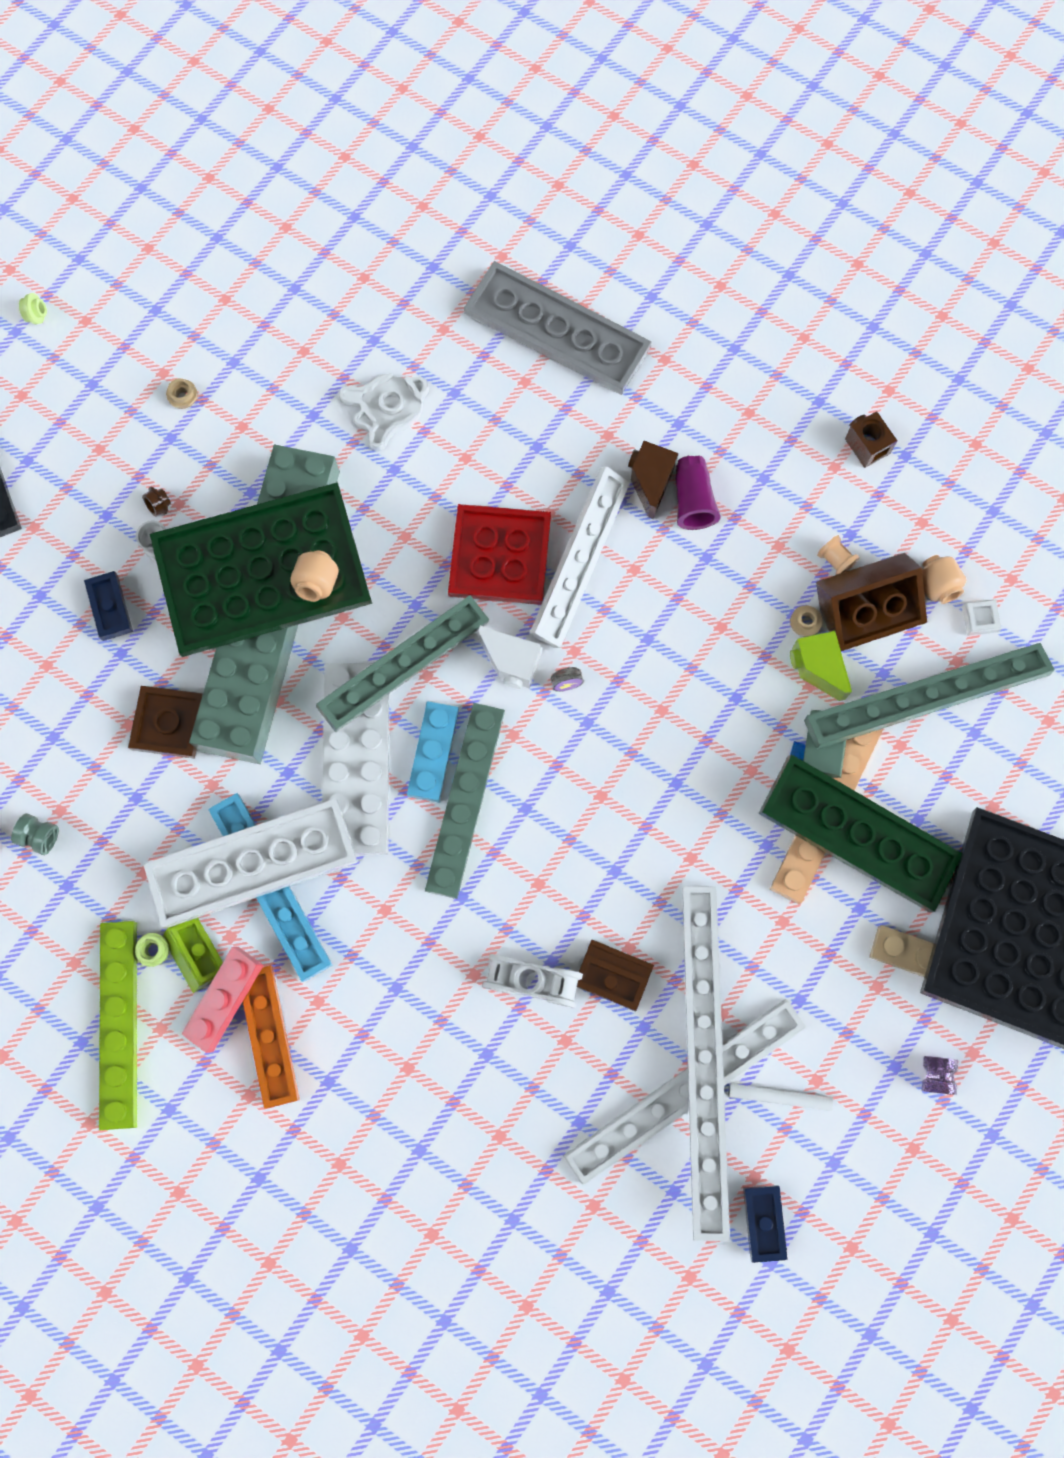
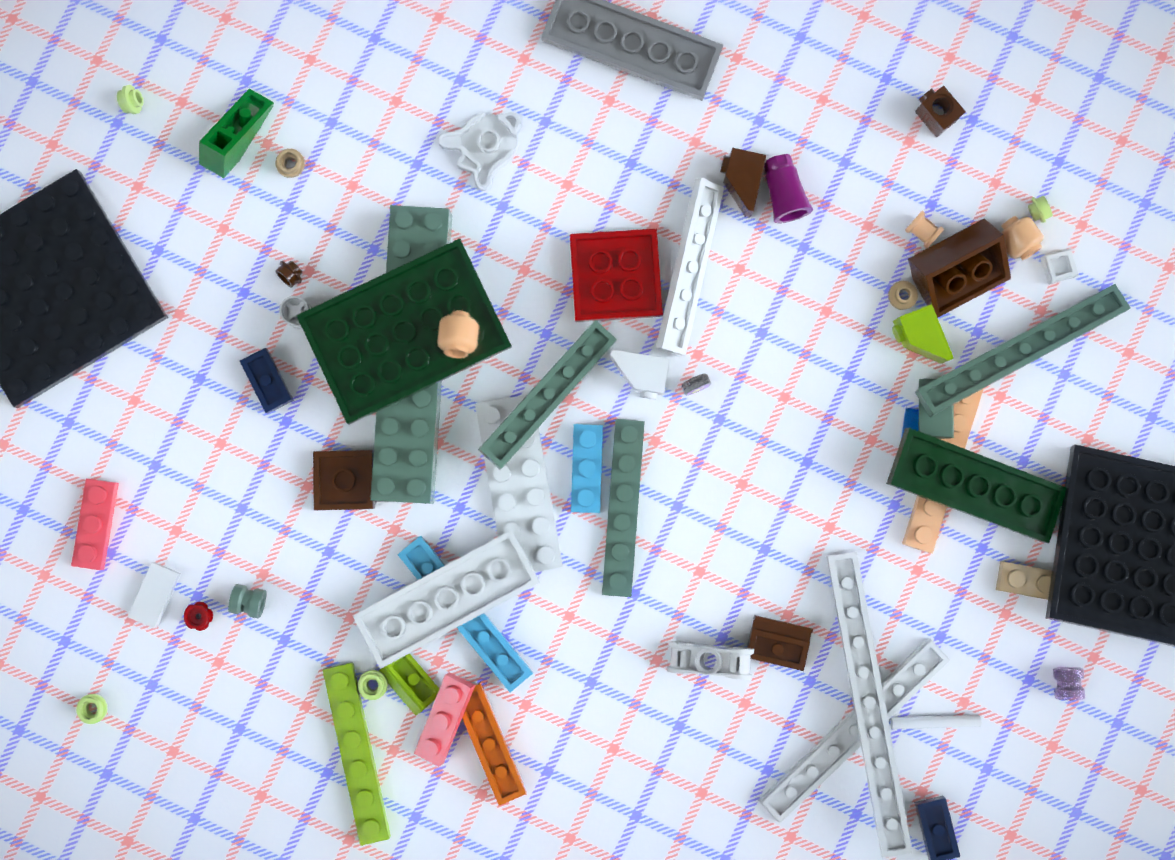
camera: 15 degrees left, 10 degrees up
none -> green slope [199,88,274,178]
none -> yellowish green plate [1028,195,1053,223]

